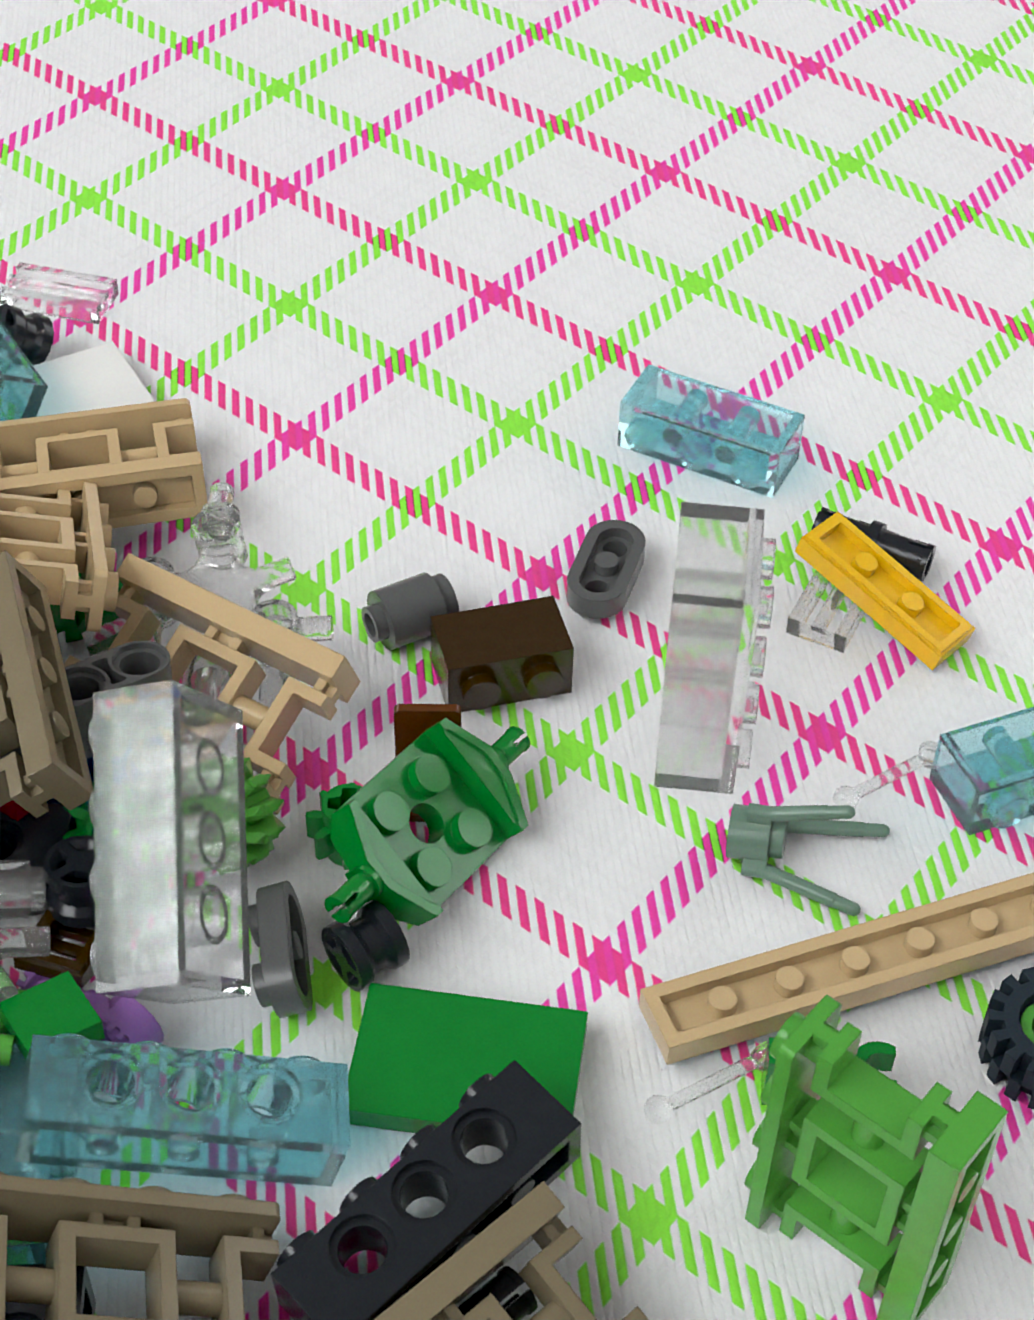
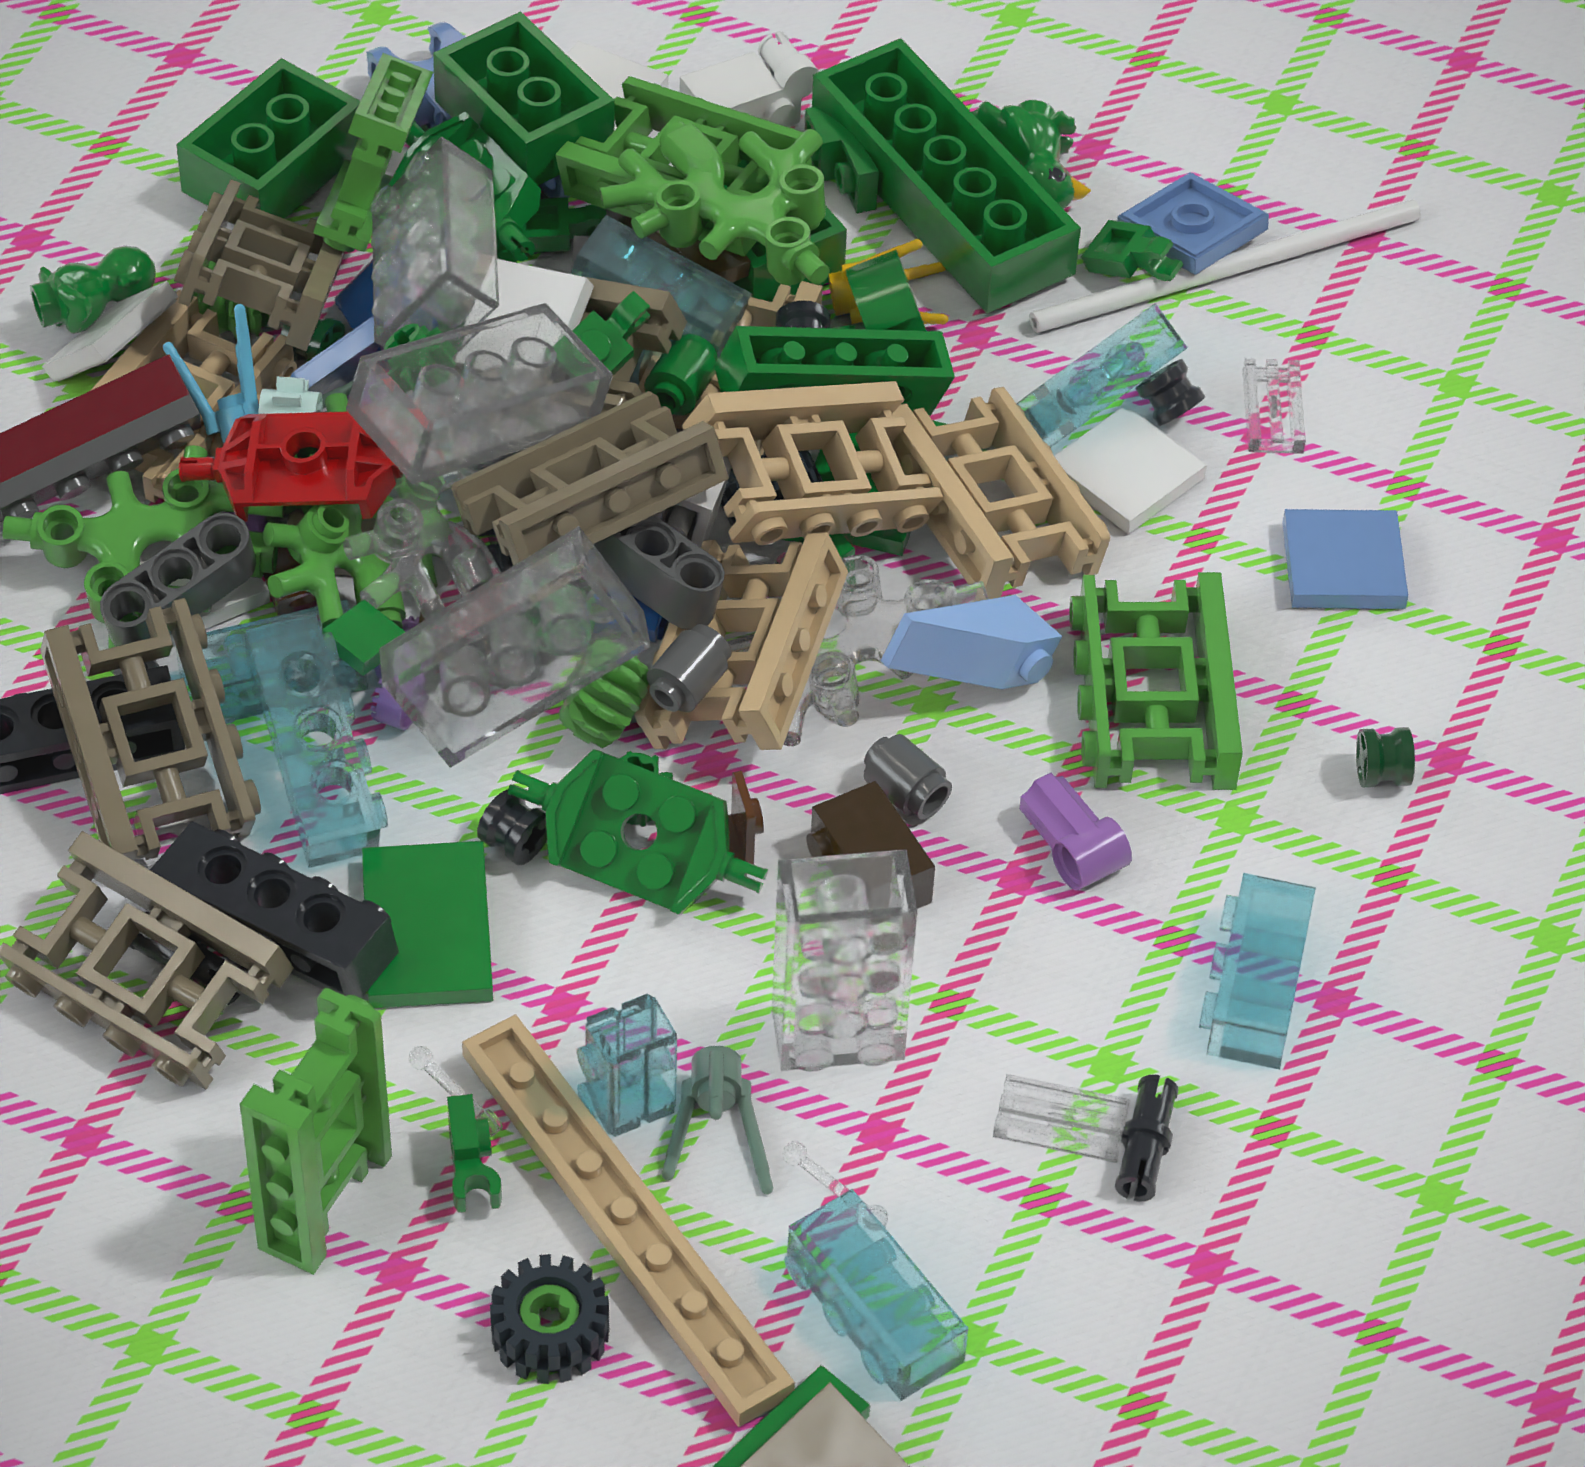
camera: 75 degrees right, 5 degrees up
dark grey plate [247,881,313,1018] -> none
dark grey plate [566,520,646,619] -> none
yellow tile [795,511,976,671] -> none
none -> clear light blue brick [576,993,677,1137]
none -> dark grey brick [647,624,732,712]
none -> light blue slope [881,595,1062,689]
none -> medium lavender piece [1019,773,1132,890]
none -> bright green fence [1069,572,1243,790]
none -> medium blue tile [1282,509,1408,609]
none -> dark green wheel [1356,727,1415,787]

